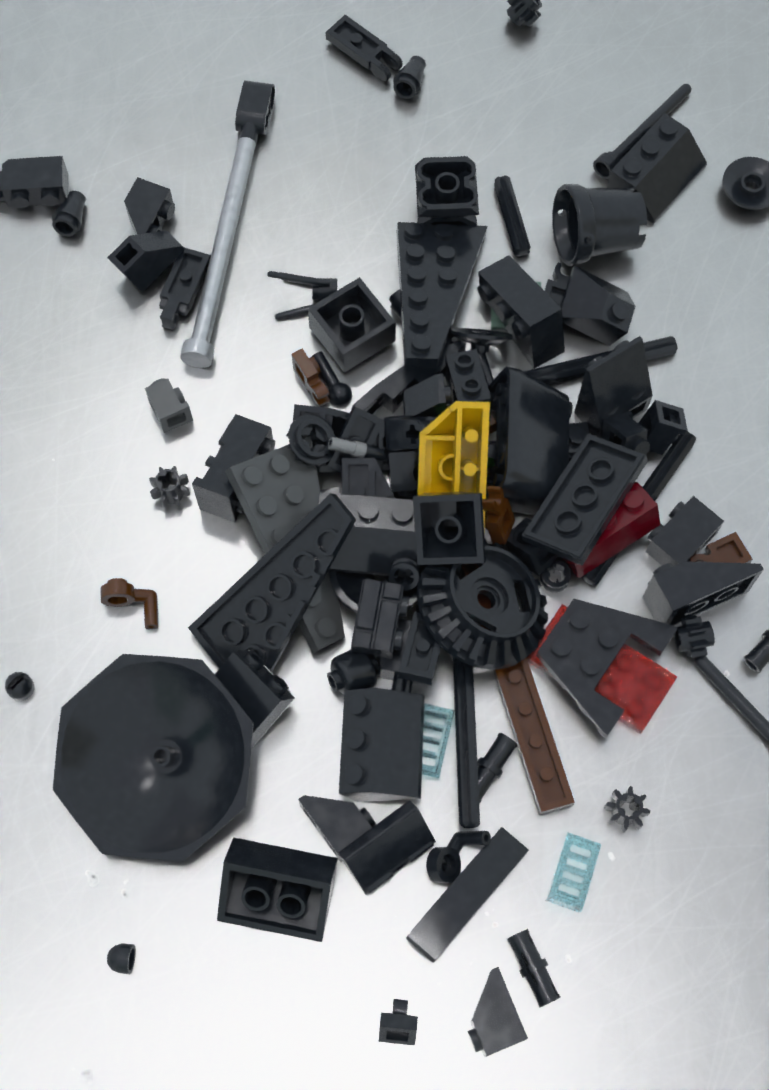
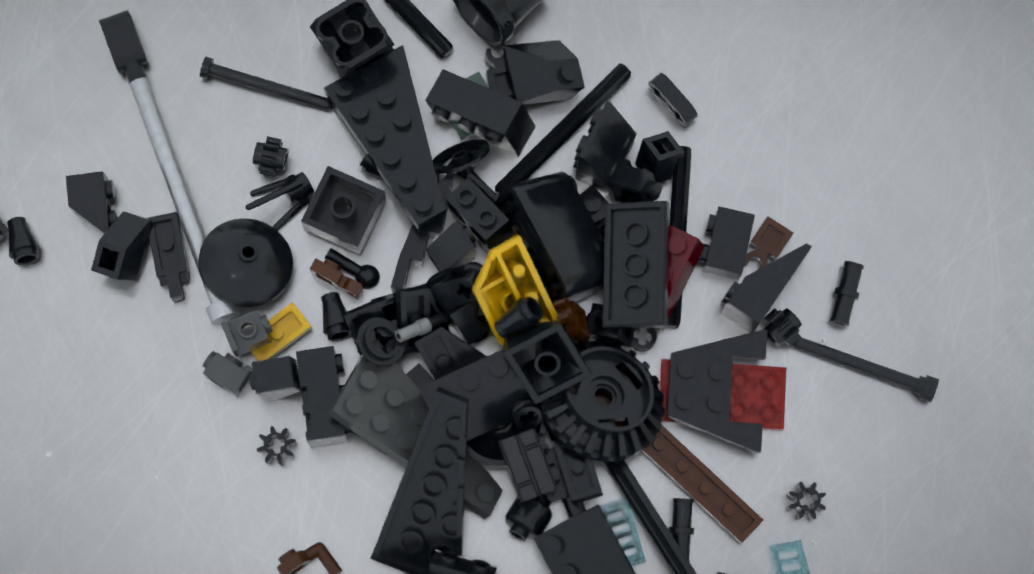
camera: 35 degrees left, 10 degrees up
none -> black dish [198,218,293,308]
none -> black bar [200,57,333,110]
none -> dark grey brick [221,309,273,357]
none -> yellow plate [249,302,312,361]
none -> black slope [249,356,301,401]
none -> black gear [253,136,289,177]
none -> black cone [321,292,351,341]
none -> black cone [494,297,543,338]
none -> black beam [648,73,698,126]

